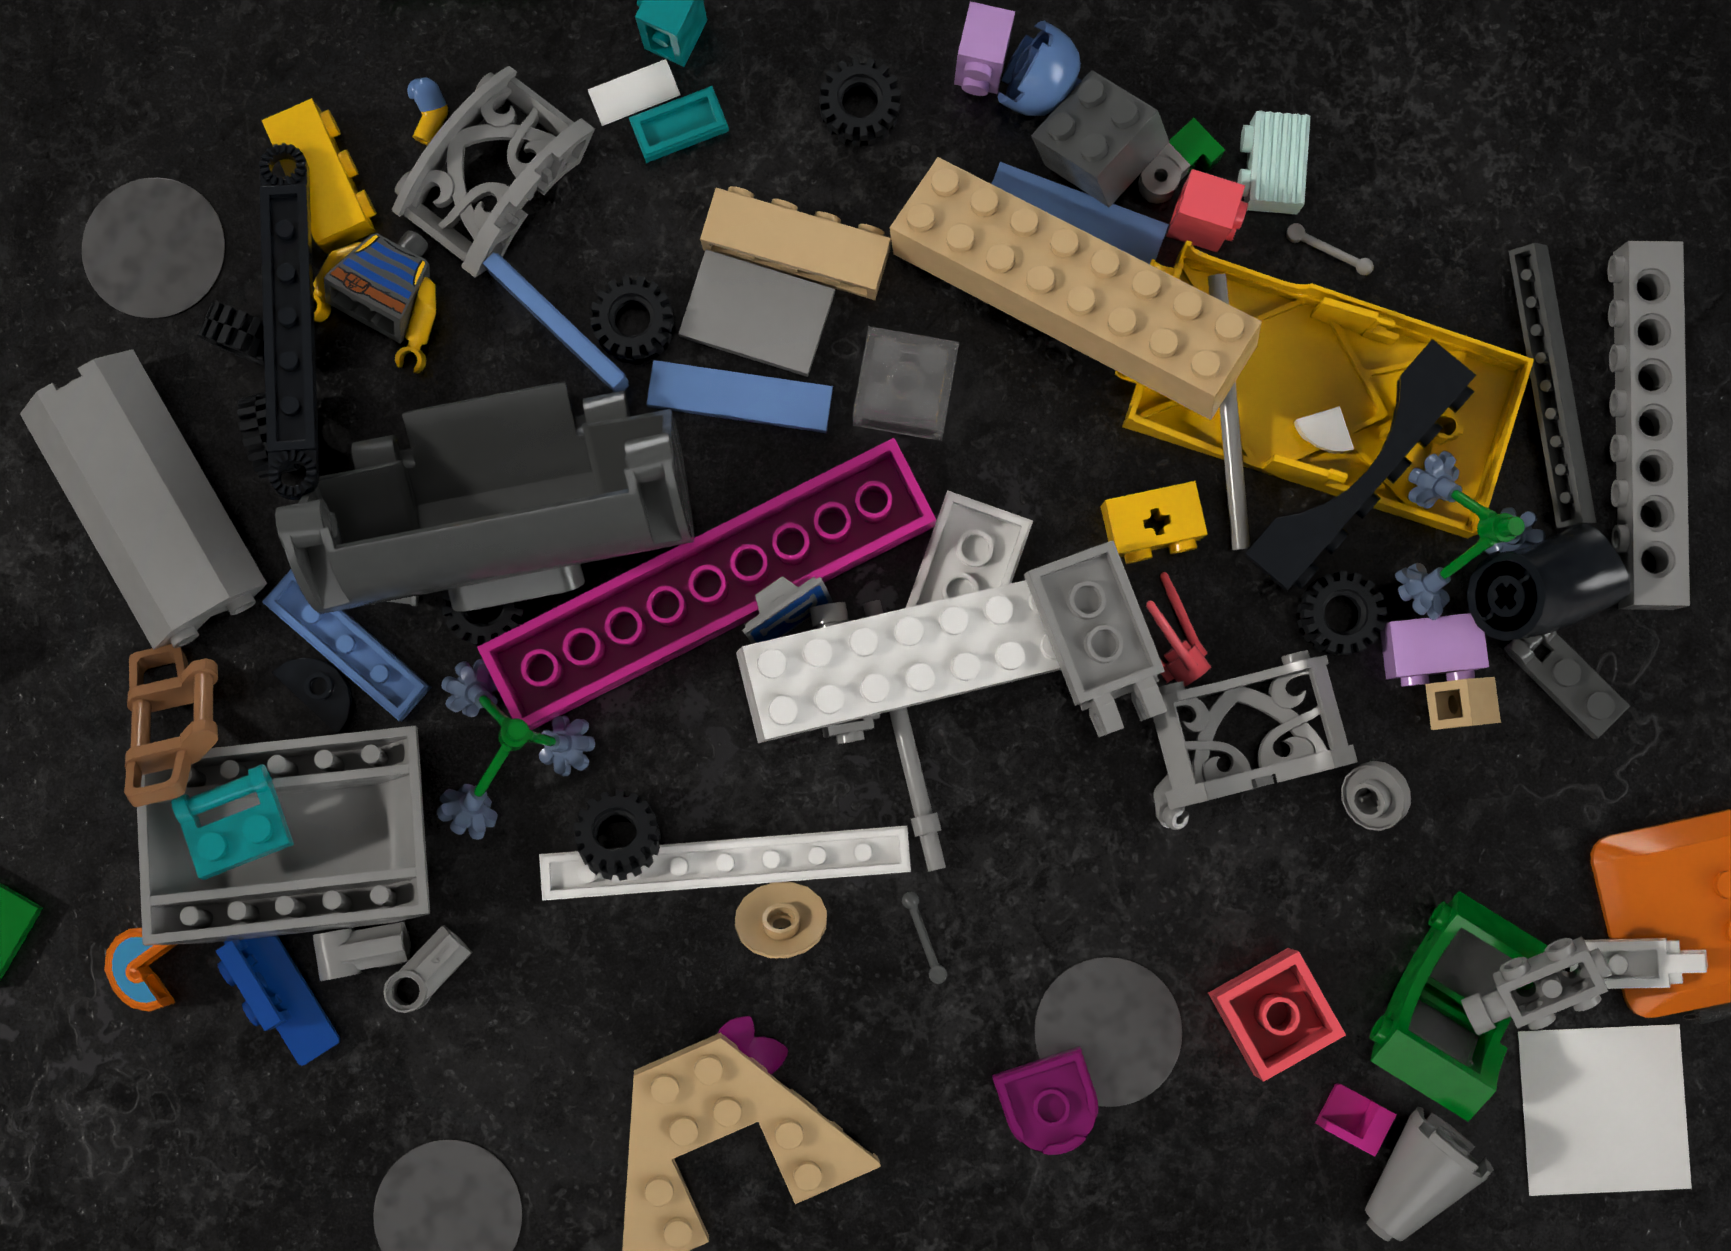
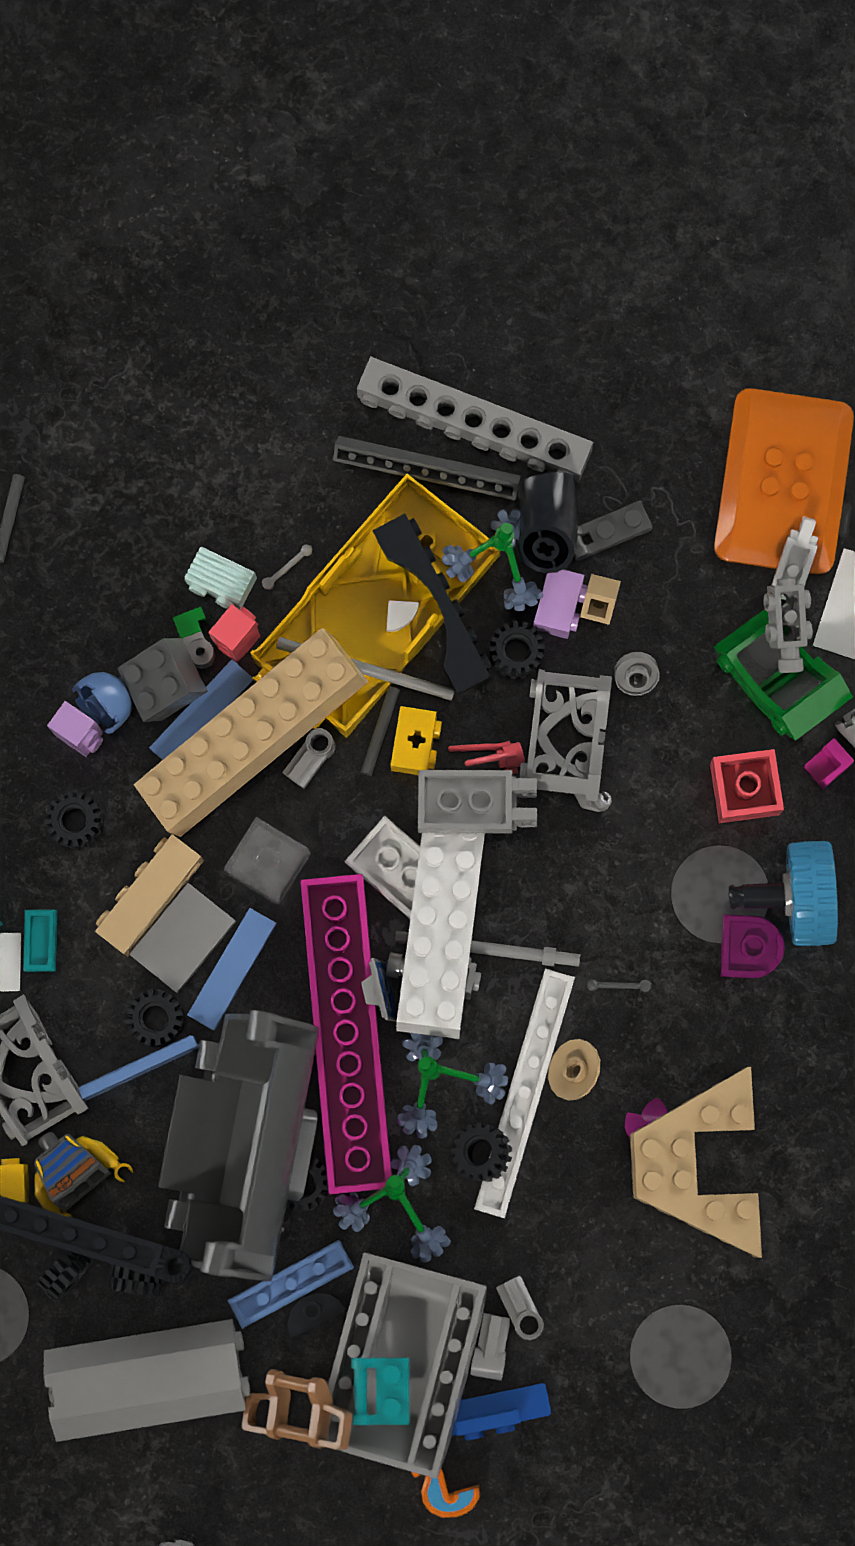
camera: 65 degrees left, 5 degrees down
none -> light grey piece [282,728,336,789]
none -> dark grey bar [361,686,400,776]
none -> sand blue plant [396,1033,508,1138]
none -> dark azure wheel [728,841,838,946]

